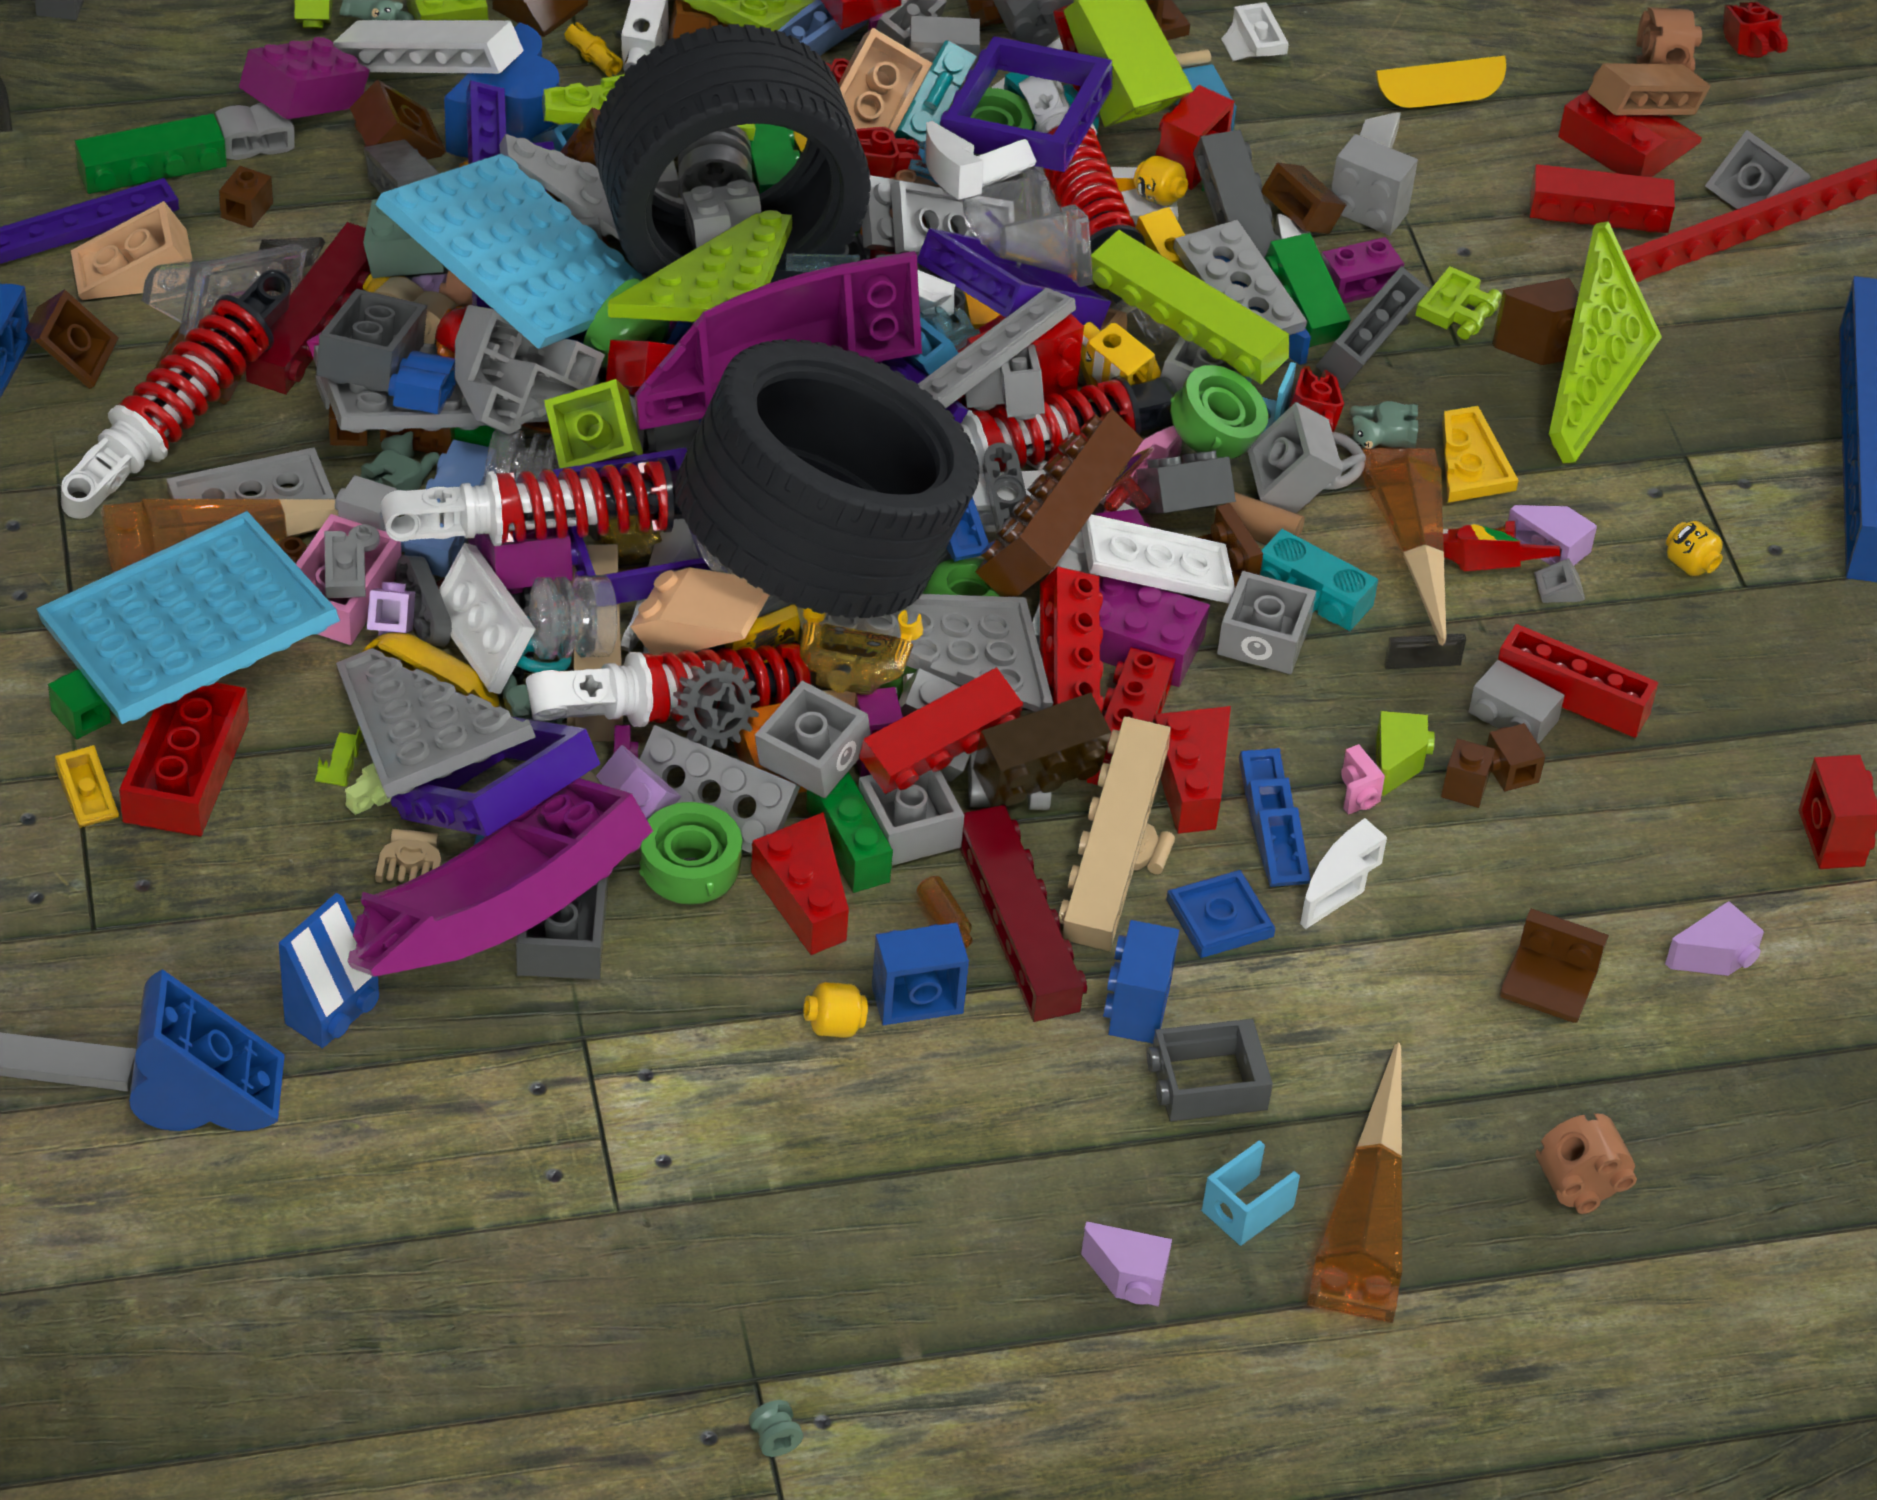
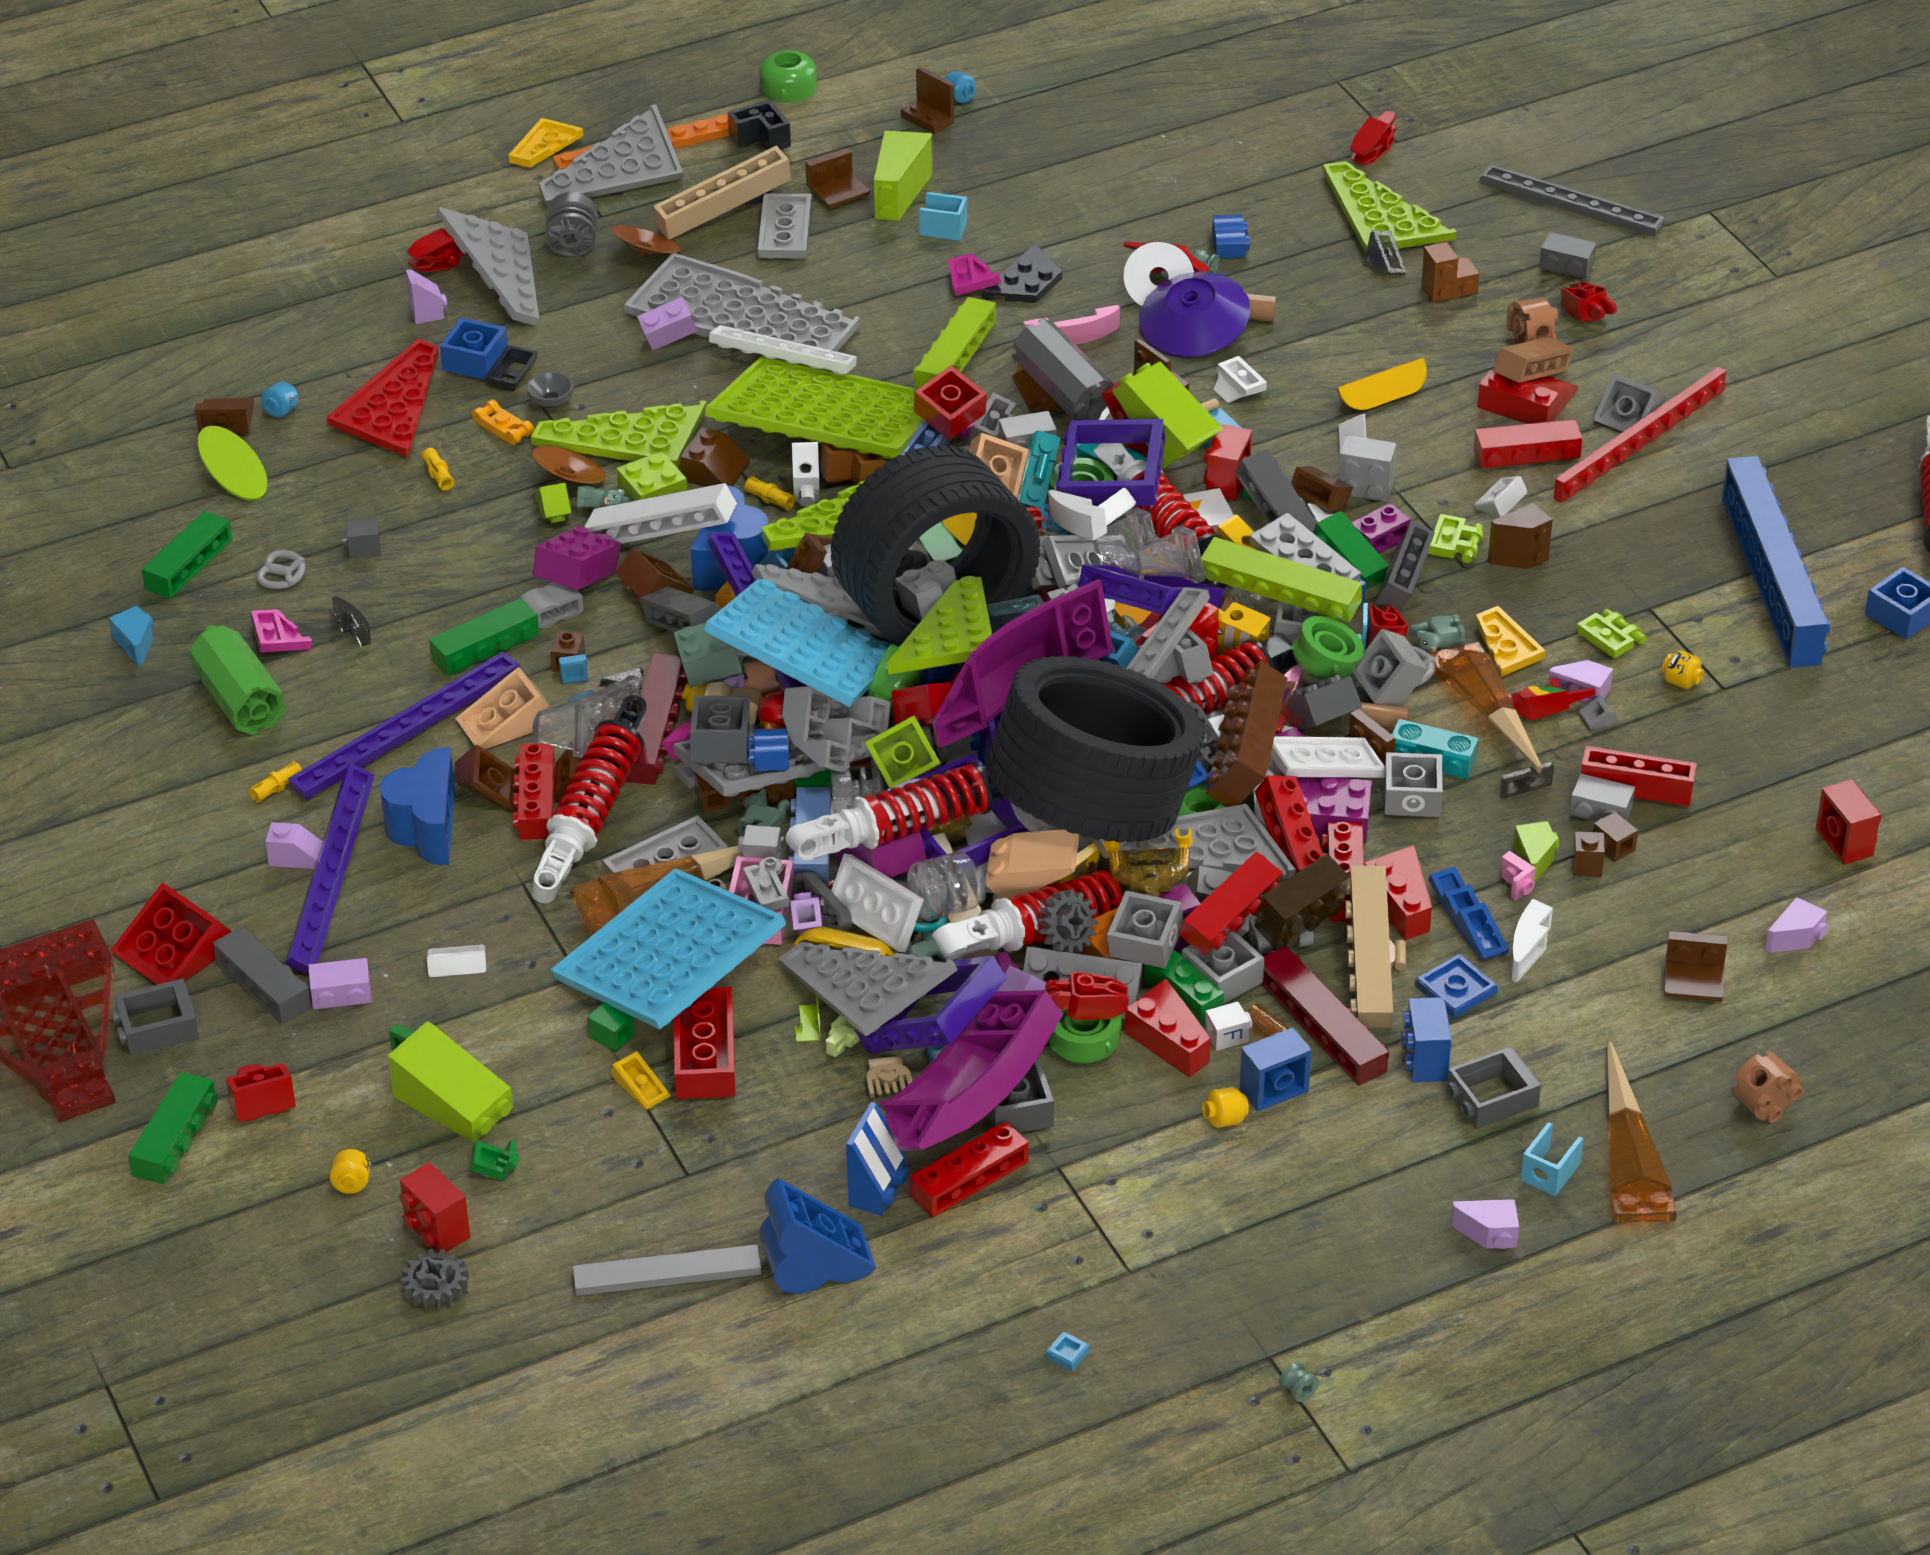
camera: 10 degrees left, 5 degrees down
yellow head [1134,156,1188,206] -> none
lime wing [1549,221,1662,464] -> none
none -> red brick [513,743,555,840]
none -> dark azure tile [559,654,588,684]
none -> red brick [910,1121,1029,1218]
none -> red hinge [1045,971,1130,1020]
none -> dark azure tile [1046,1331,1090,1372]
none -> white brick [1205,1002,1252,1051]
none -> white slope [1474,476,1527,518]
none -> lime plate [1576,609,1647,659]

